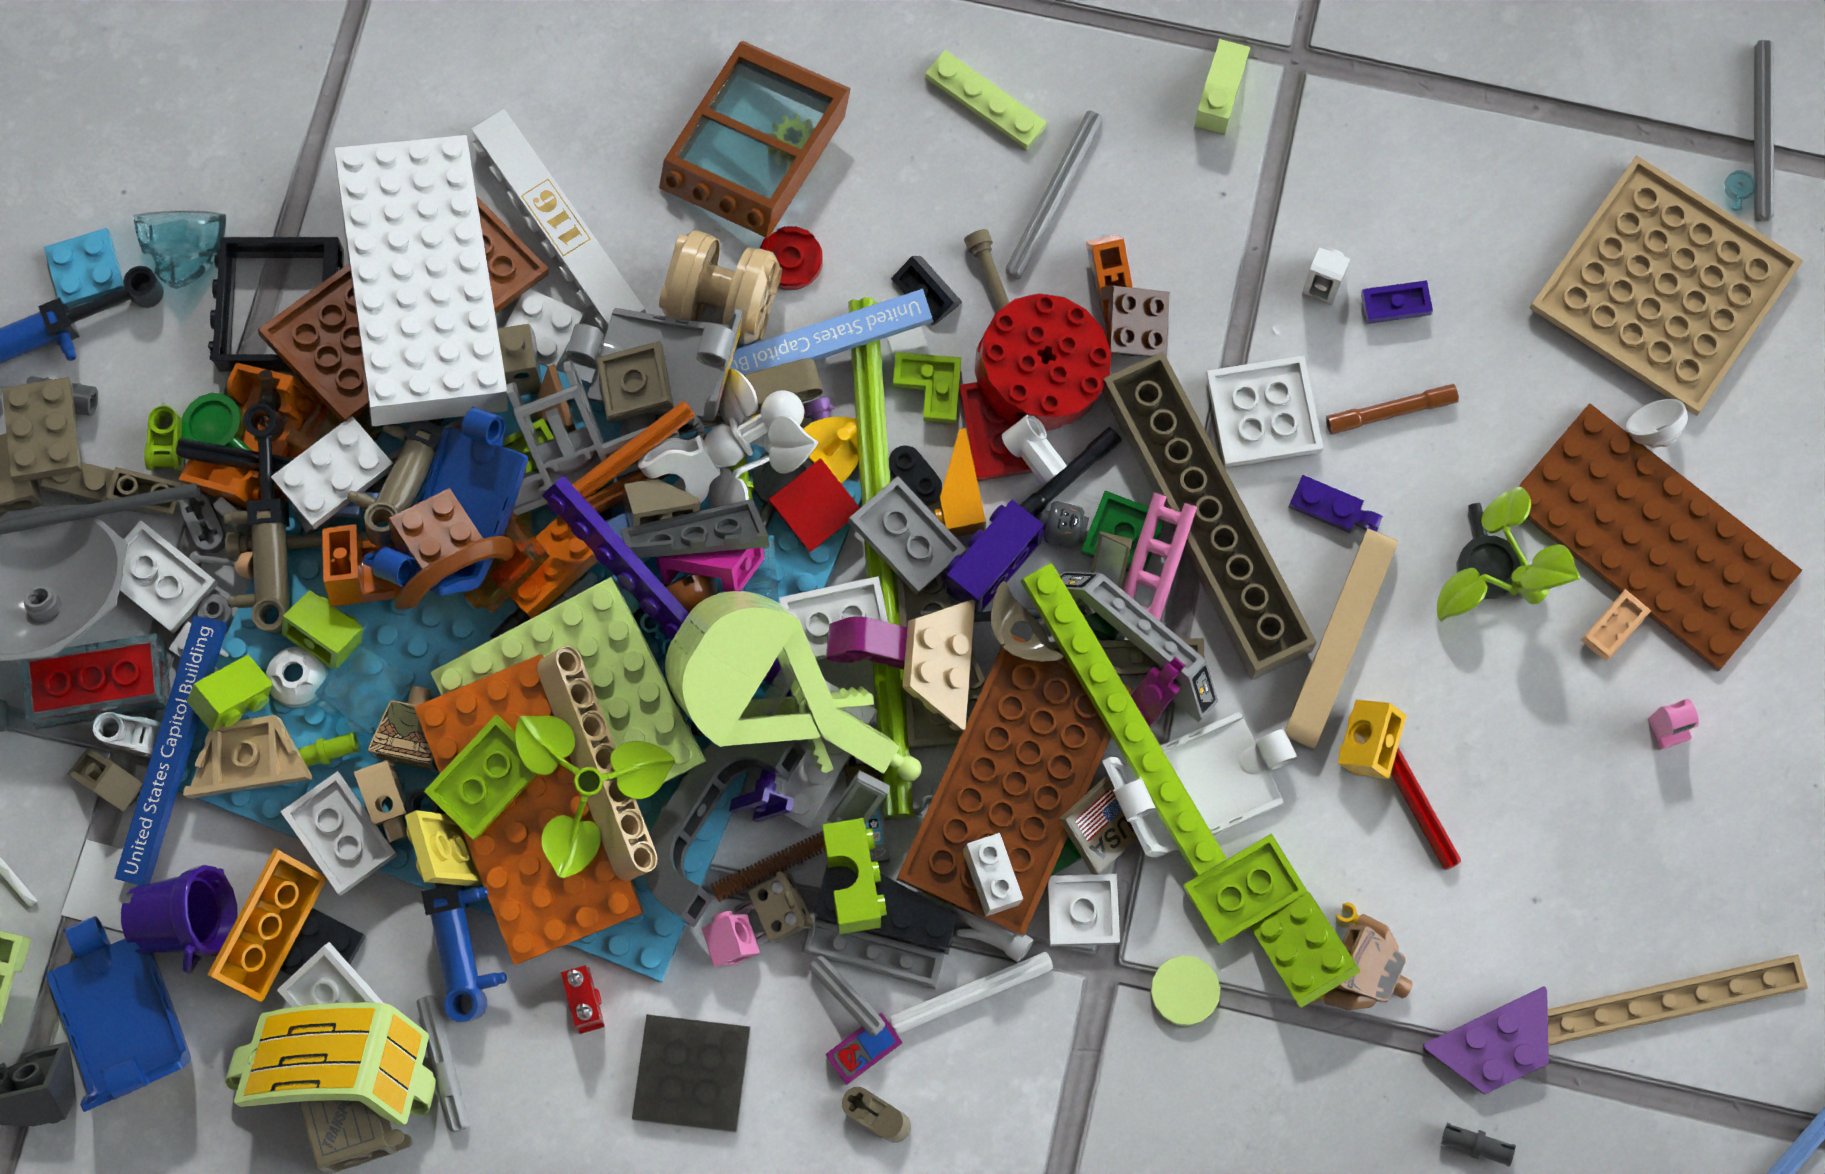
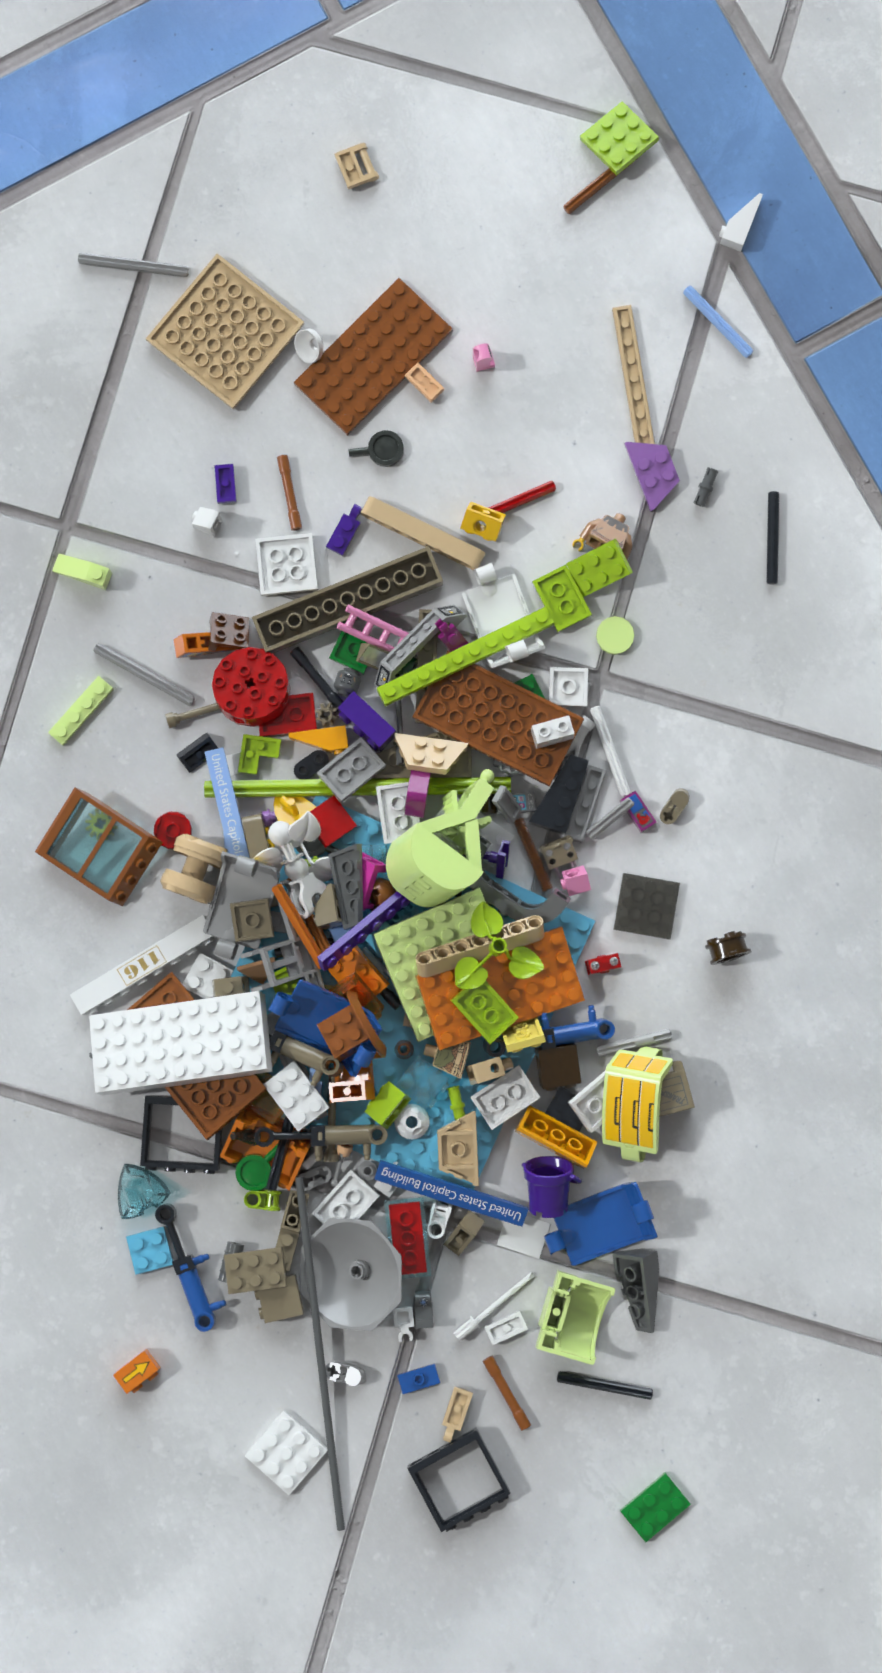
camera: 85 degrees left, 10 degrees up
lime brick [187,654,273,732] -> none
lime arch [822,818,887,934] -> none
dark tan piece [991,581,1063,662] -> none
white piece [1002,414,1067,484] -> none
dark tan tile [1059,777,1138,875] -> none
lime plant [1437,487,1580,622] -> none
clear light blue piece [1724,170,1755,210] -> none
none -> dark tan gear [315,702,339,726]
none -> cone [394,1040,414,1059]
none -> dark brown piece [535,1043,581,1091]

